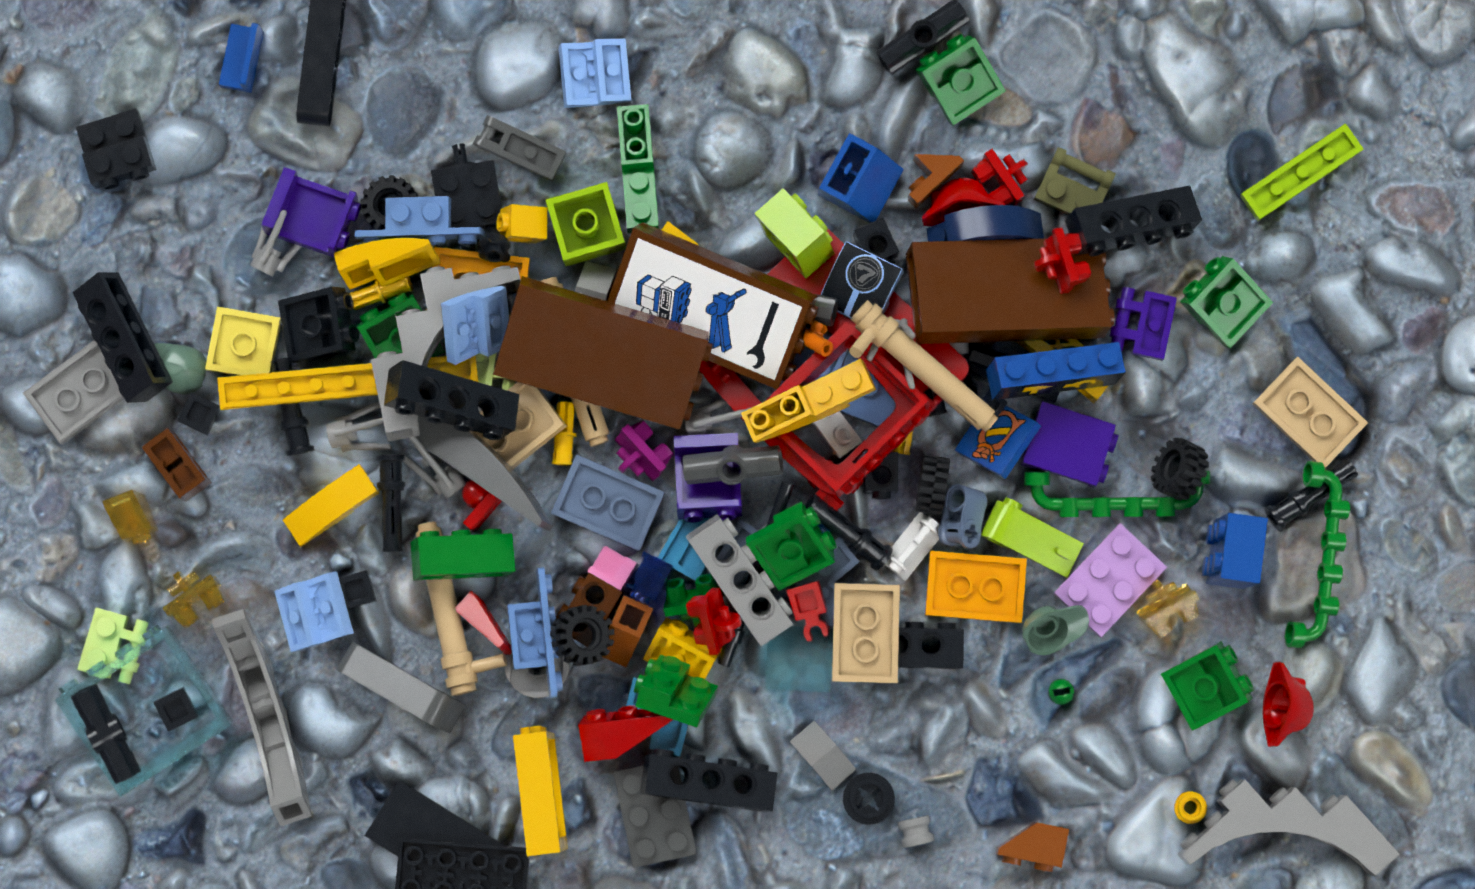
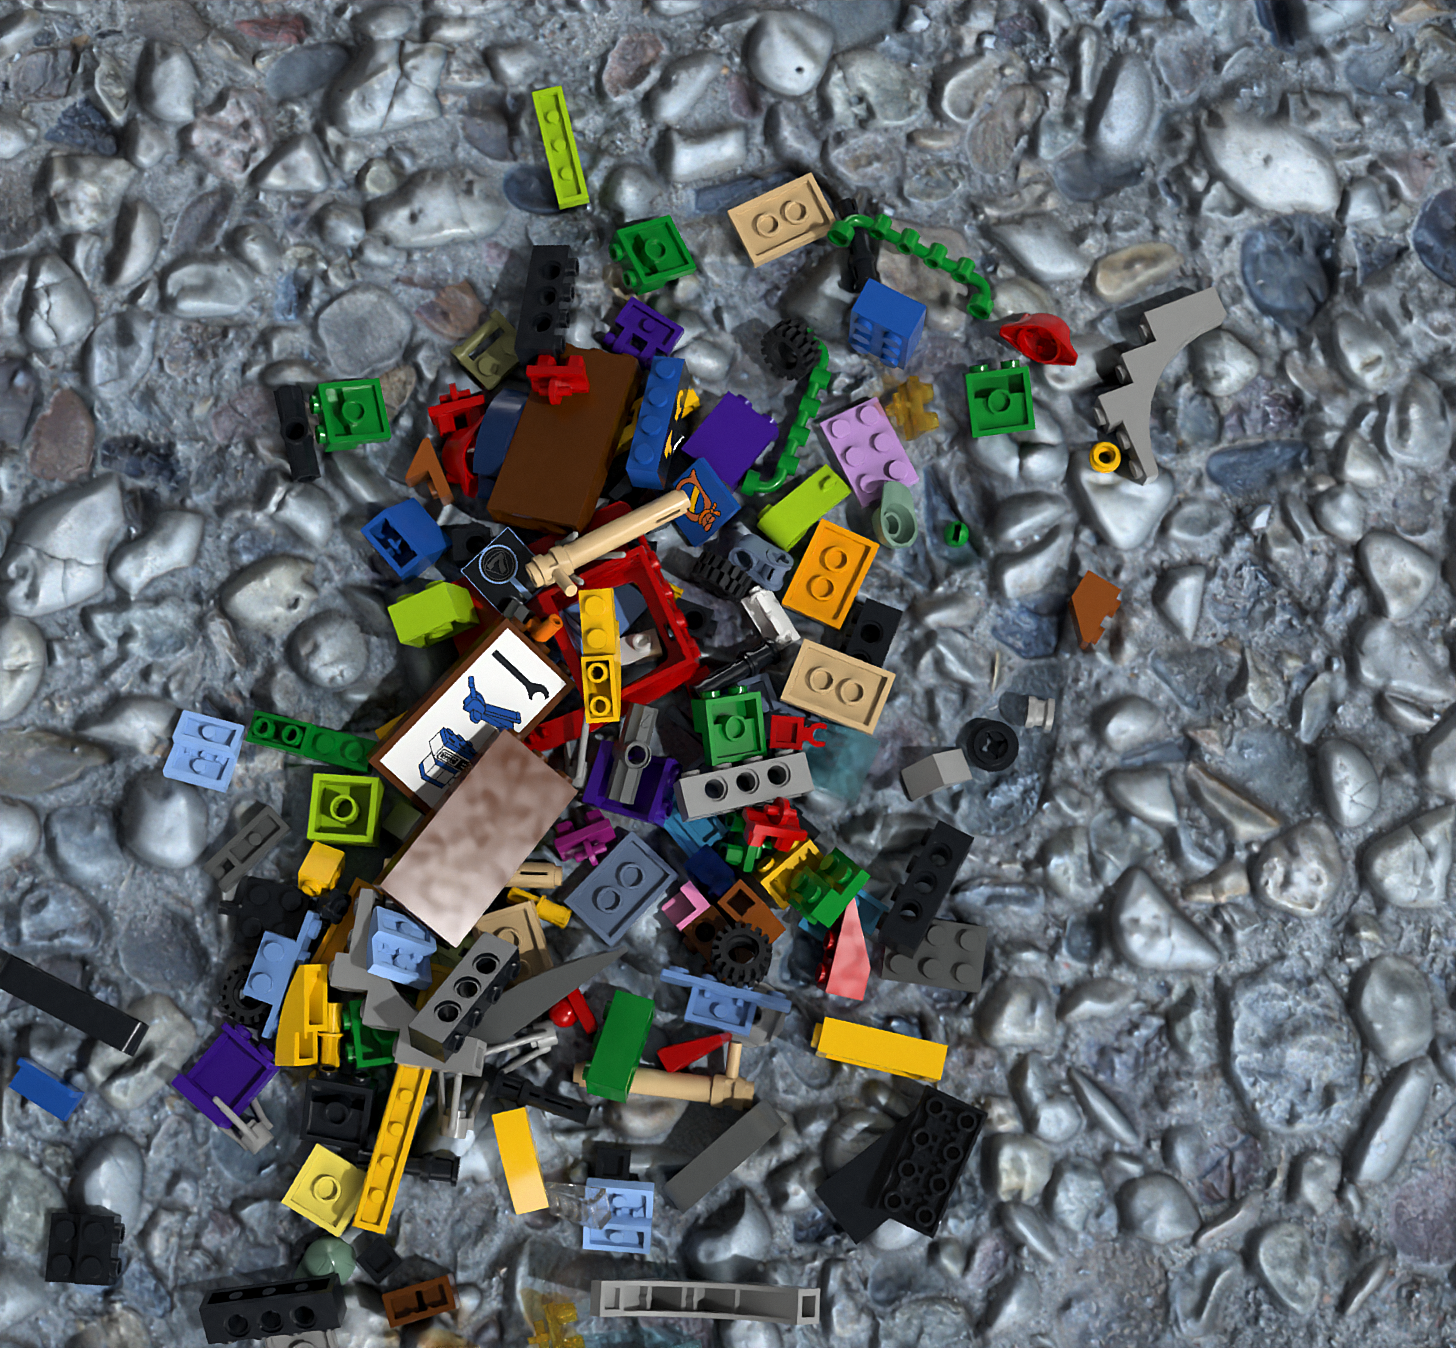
camera: 65 degrees left, 5 degrees down
none -> clear slope [544,1182,612,1230]

